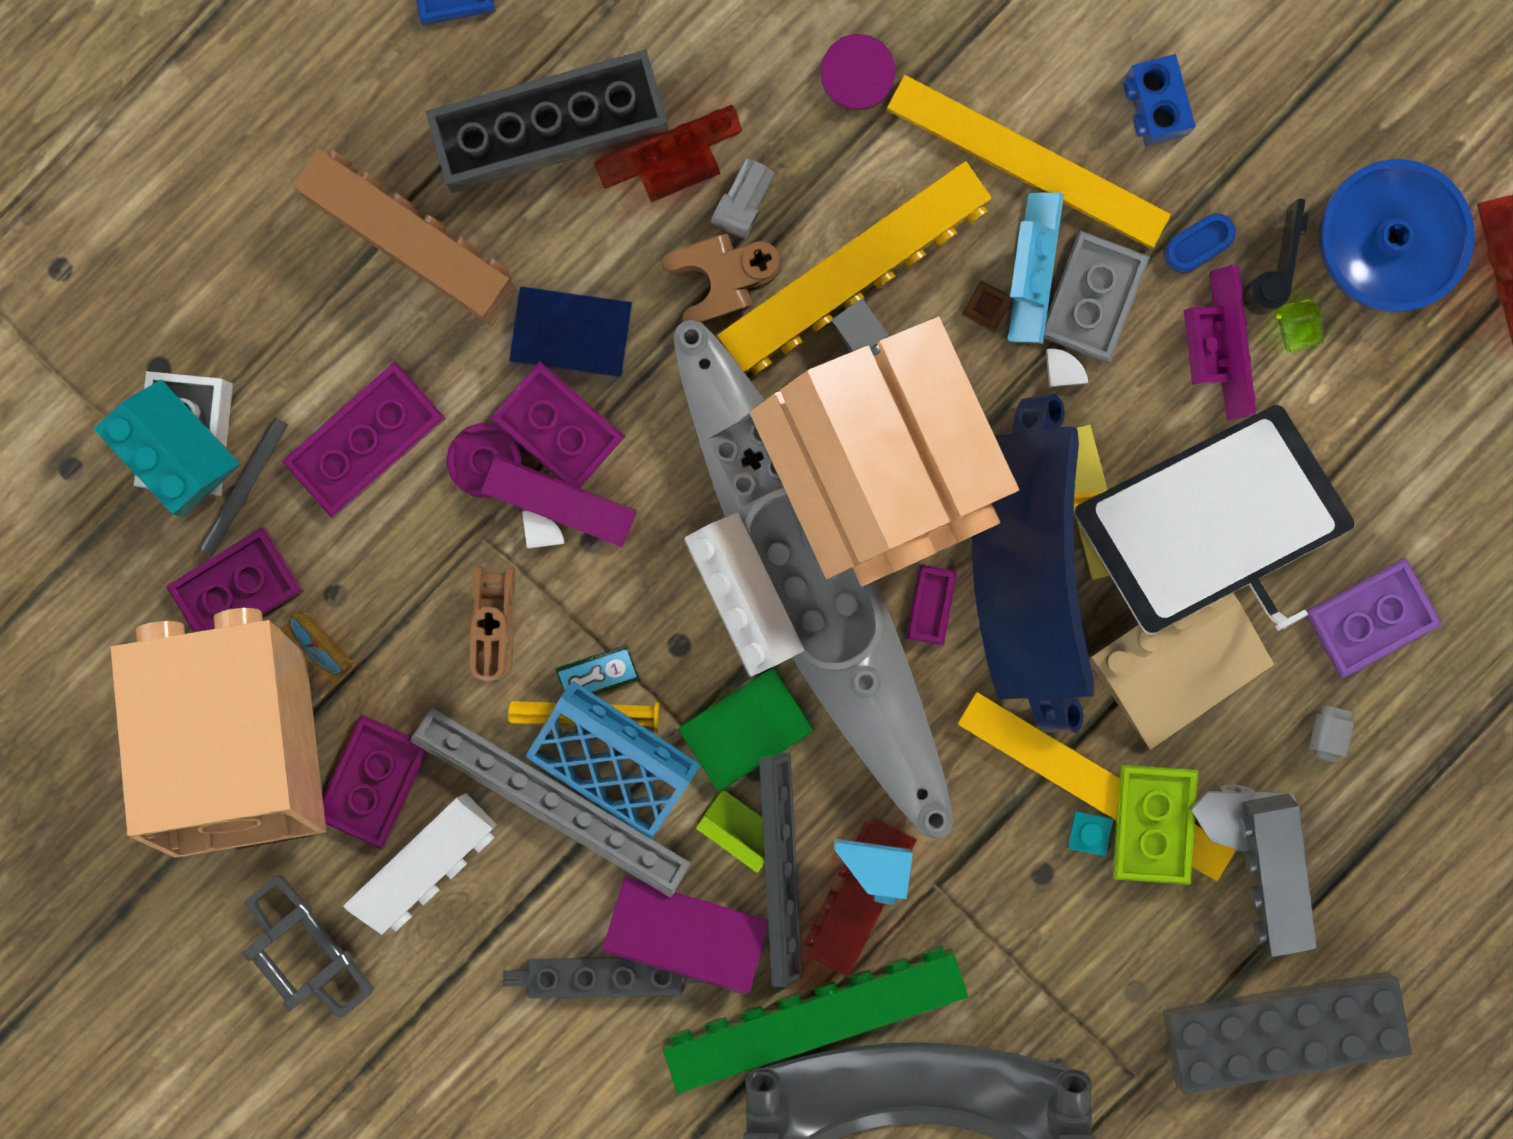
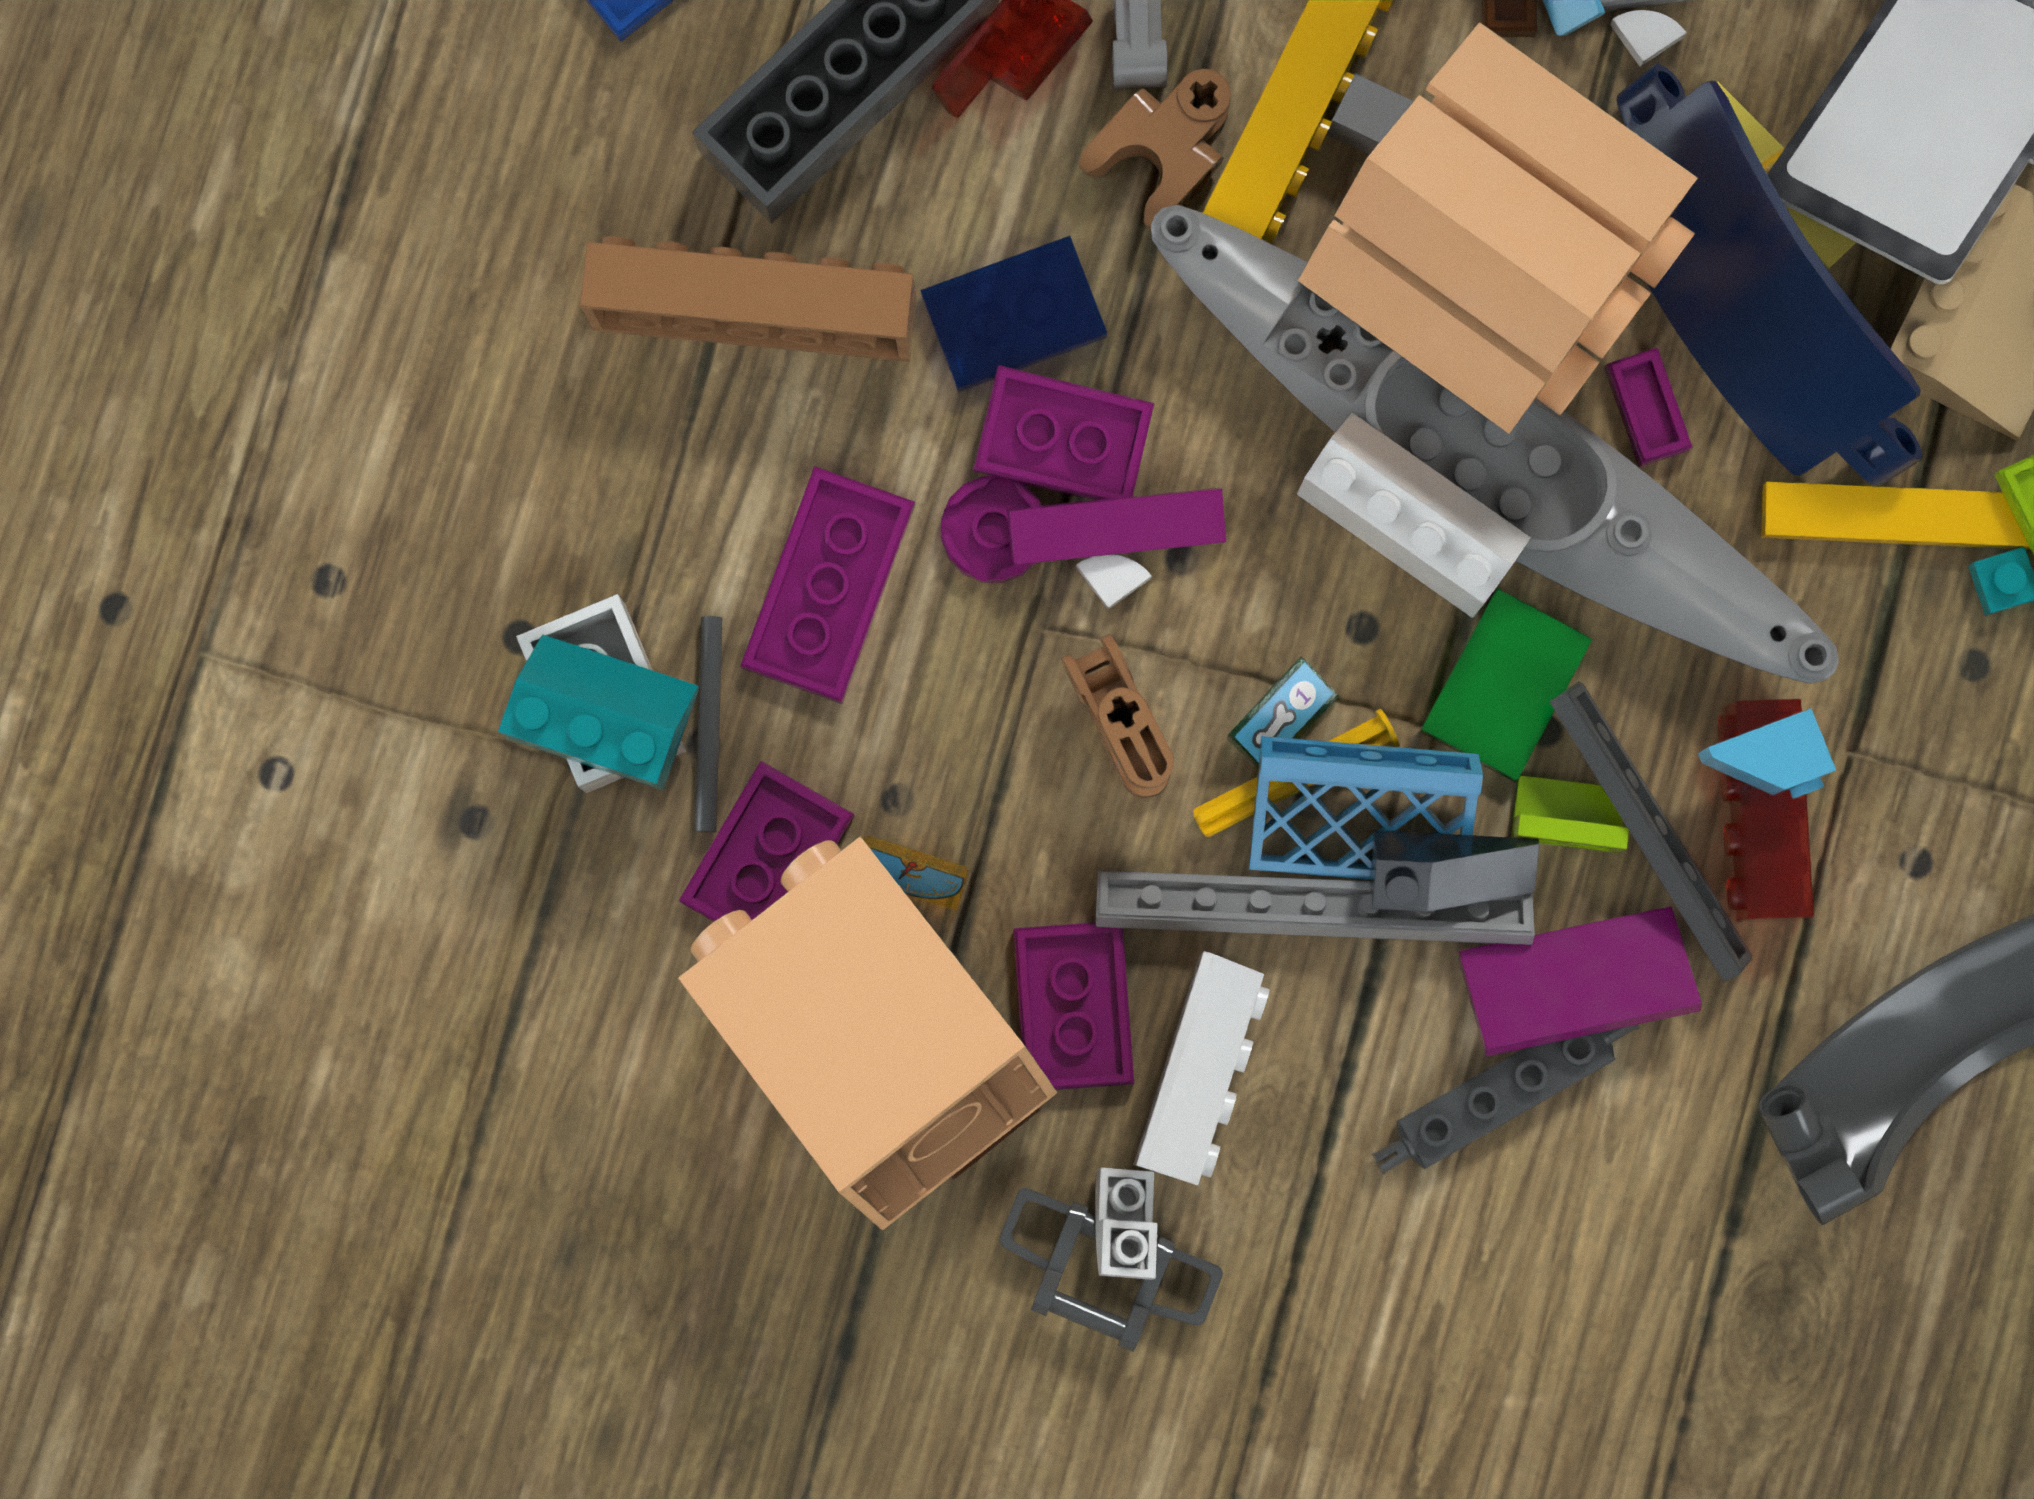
camera: 25 degrees left, 5 degrees down
green brick [663,946,969,1094] -> none
none -> white slope [1095,1167,1157,1280]
none -> black slope [1370,830,1540,912]

